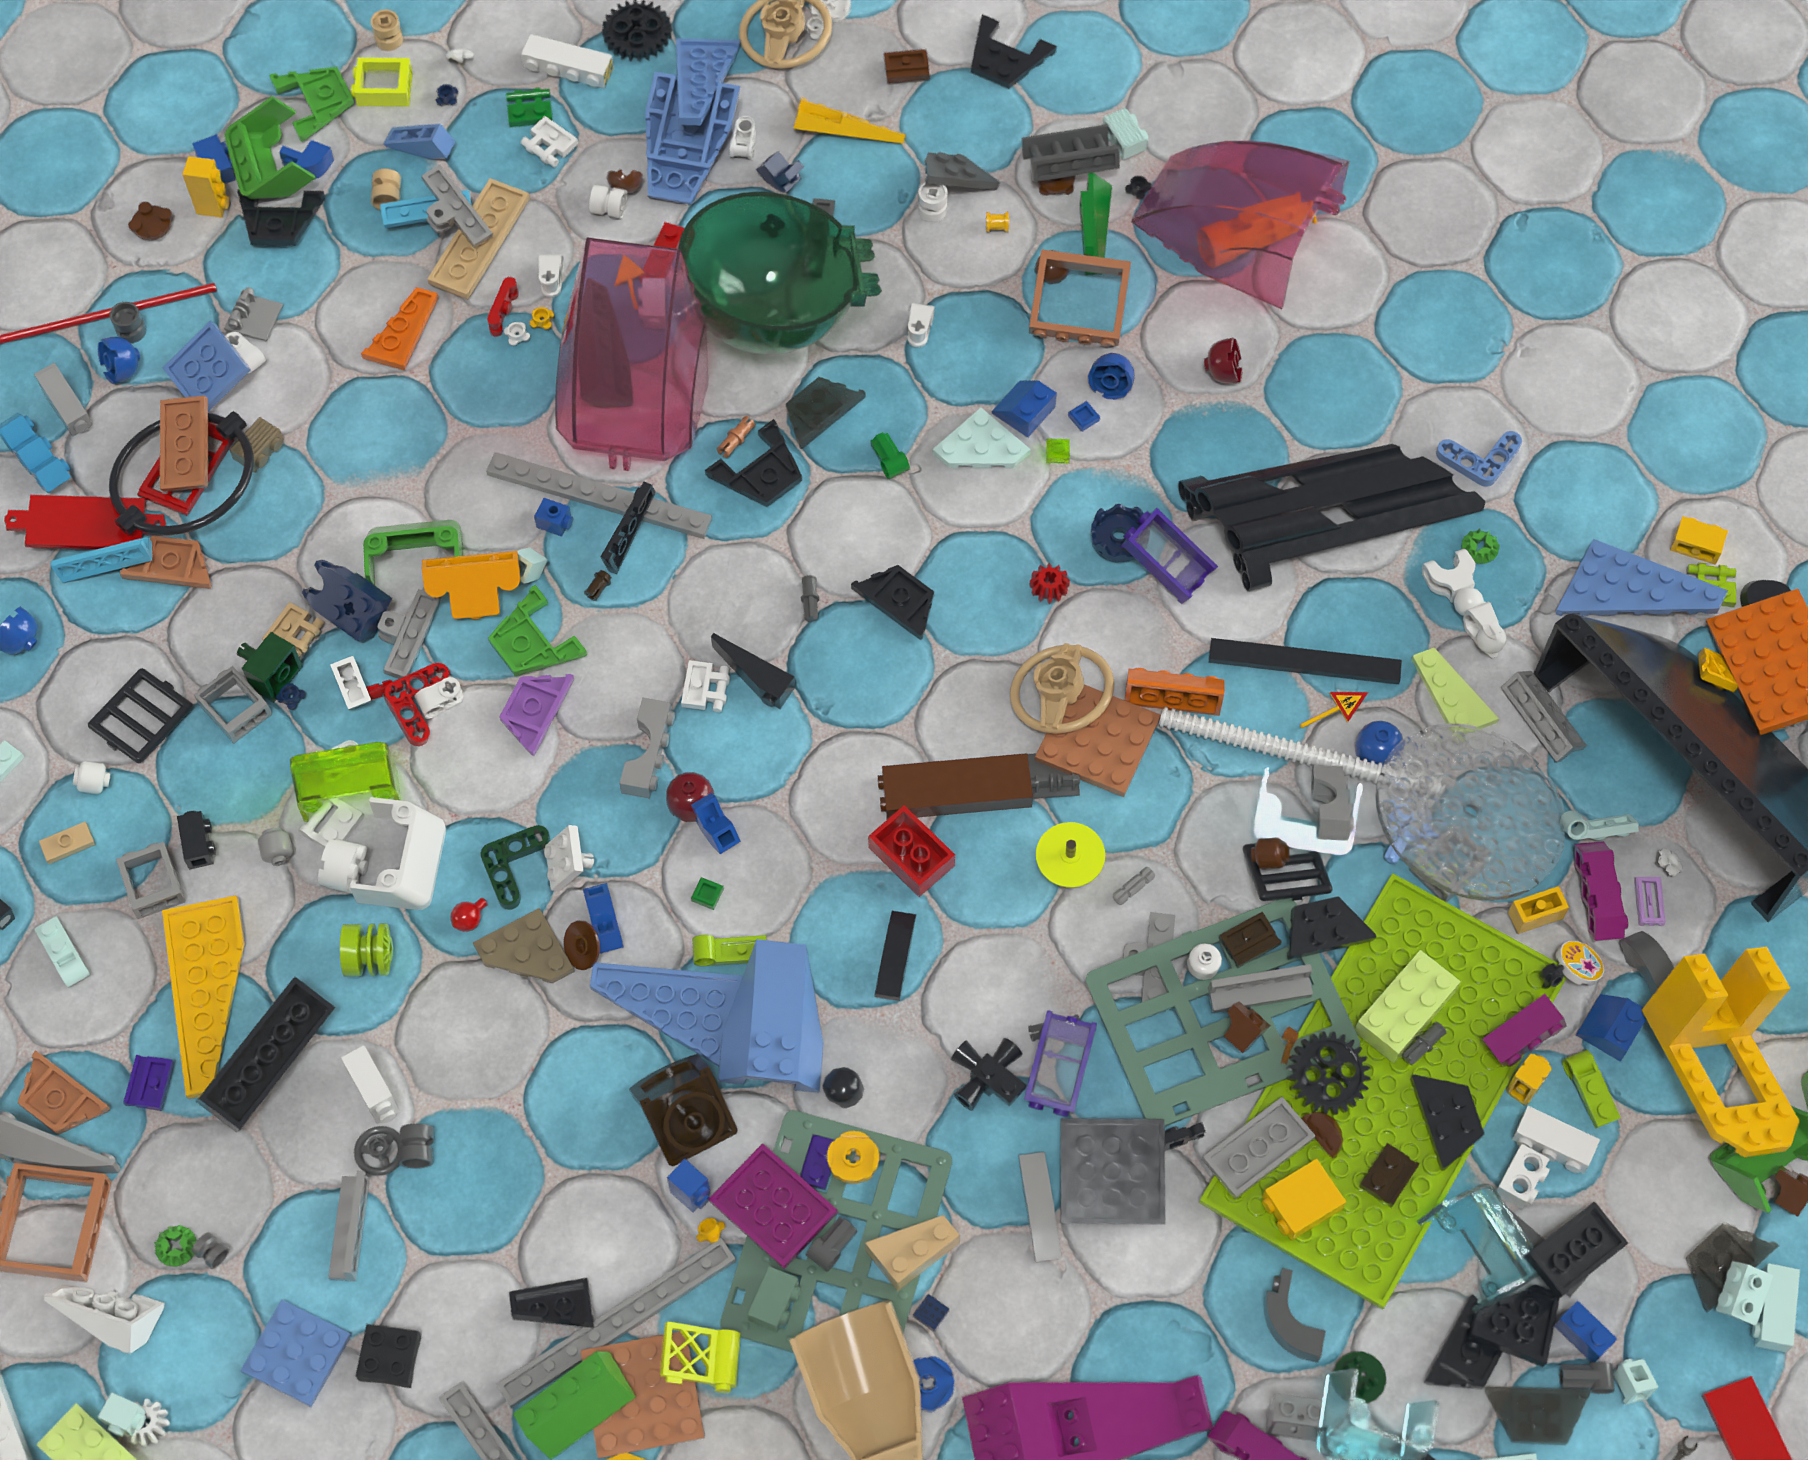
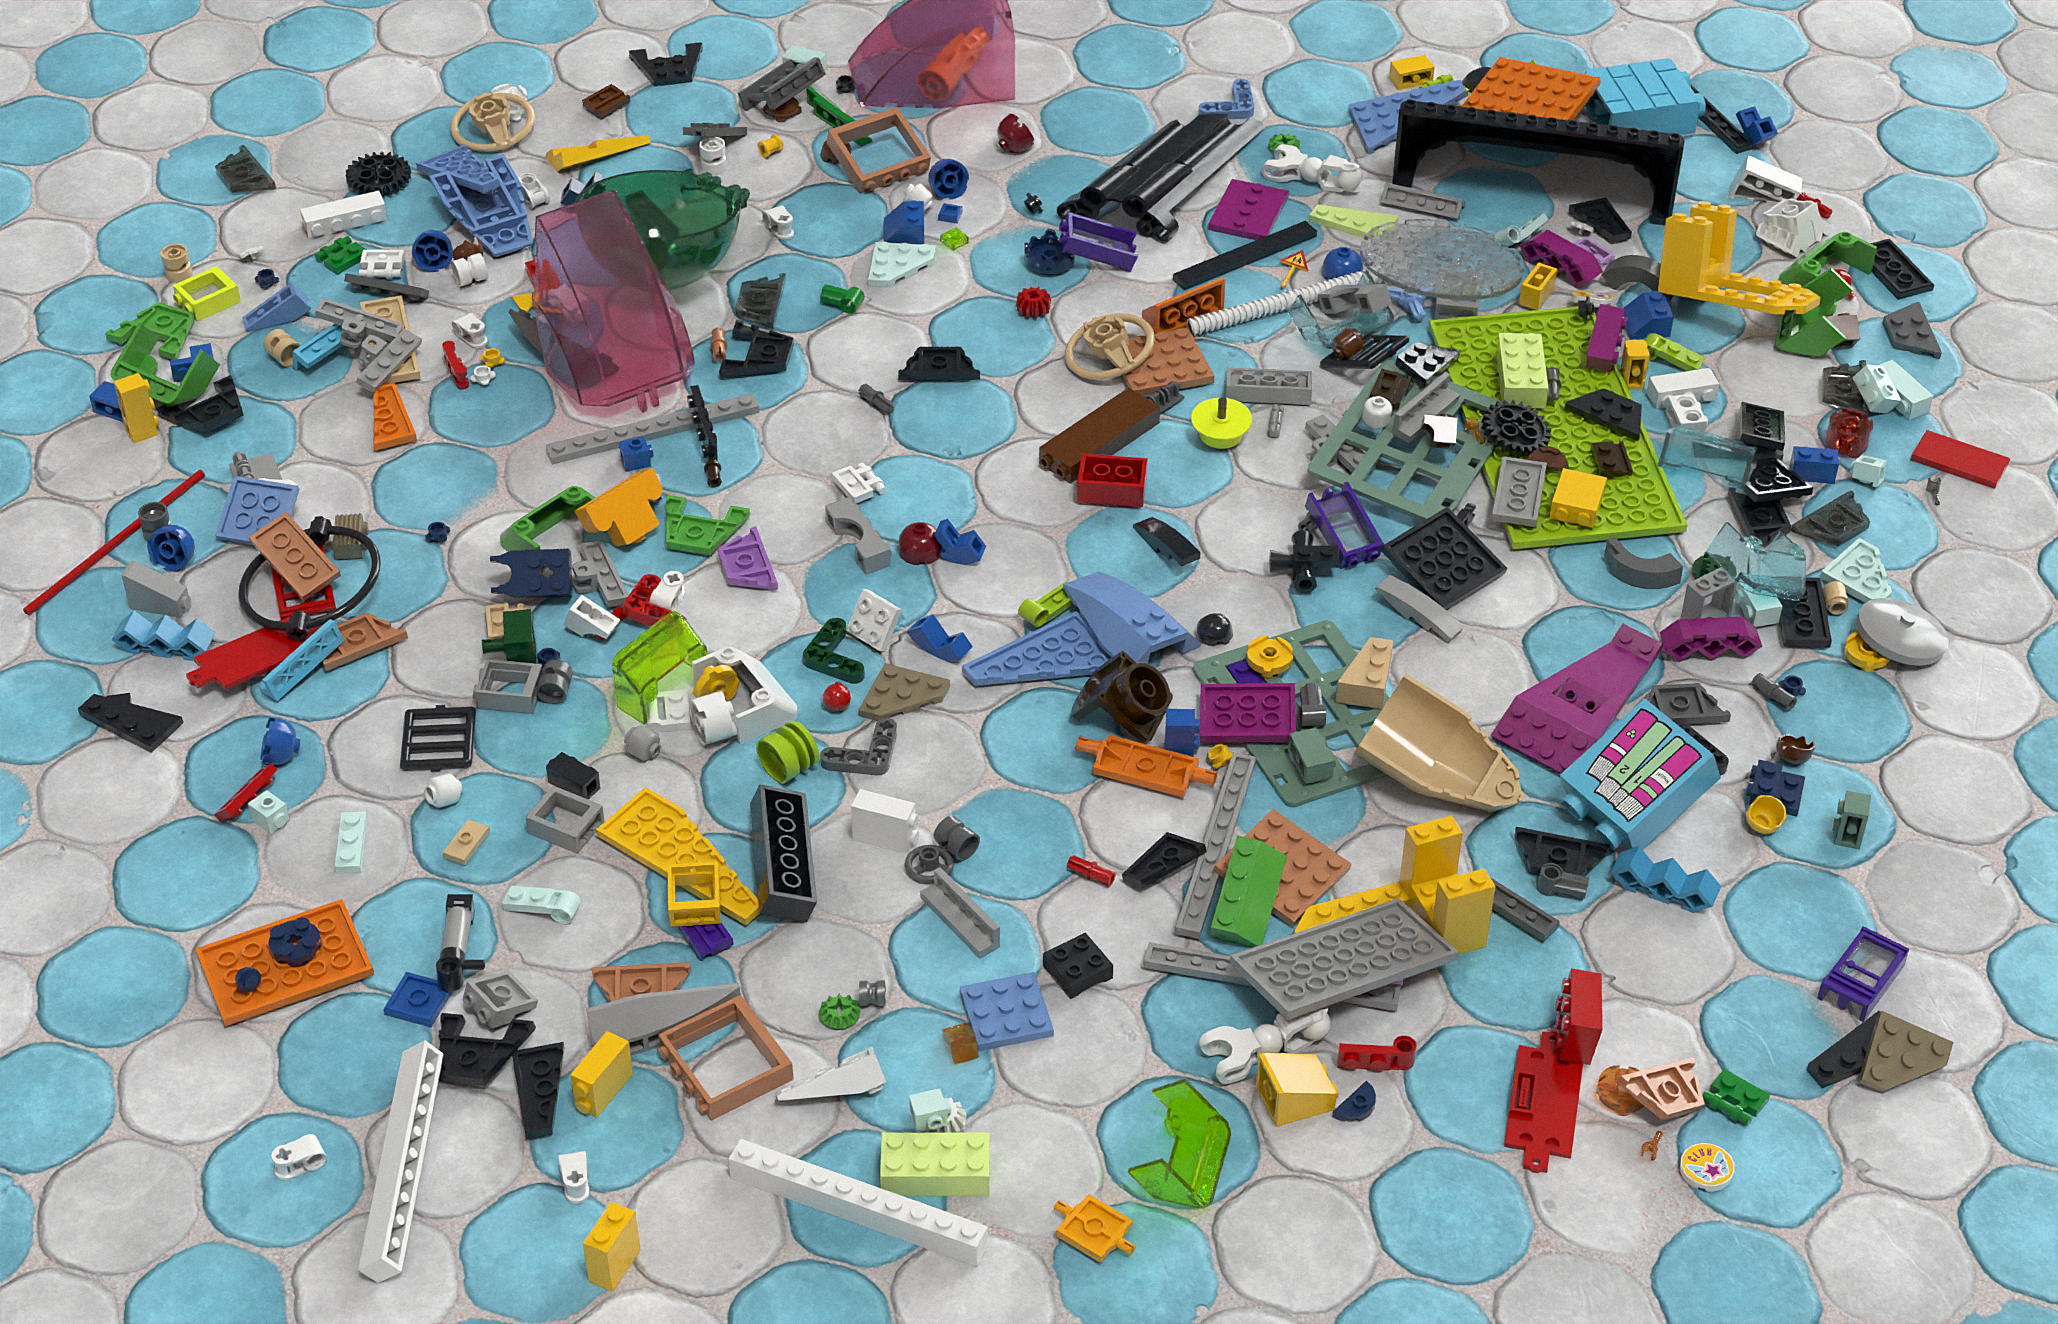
camera: 40 degrees left, 20 degrees down
reddish brown piece [128,202,172,240] -> none
reddish brown dish [564,920,600,970] -> none
neon yellow piece [660,1322,741,1393] -> none
green tile [691,877,724,910] -> none
black slope [711,633,795,709] -> none
dark grey piece [1559,1362,1615,1394] -> none
none -> dark grey plate [344,273,429,301]
none -> light grey plate [356,329,422,393]
none -> blue cylinder [412,230,453,272]
none -> dark blue plate [425,522,450,542]
none -> dark grey wheel [536,660,573,704]
none -> yellow window [668,862,721,927]
none -> yellow plate [692,665,740,701]
none -> dark grey beam [820,718,897,776]
none -> white head [903,184,933,211]
none -> clear orange bracket [942,1023,979,1064]
none -> black plate [1024,193,1043,214]
none -> red axle [1067,855,1116,887]
none -> orange plate [1075,735,1217,798]
none -> magenta plate [1208,179,1289,240]
none -> light grey slope [1226,367,1312,405]
none -> black wing [1569,197,1632,242]
none -> clear red brick [1825,408,1873,459]

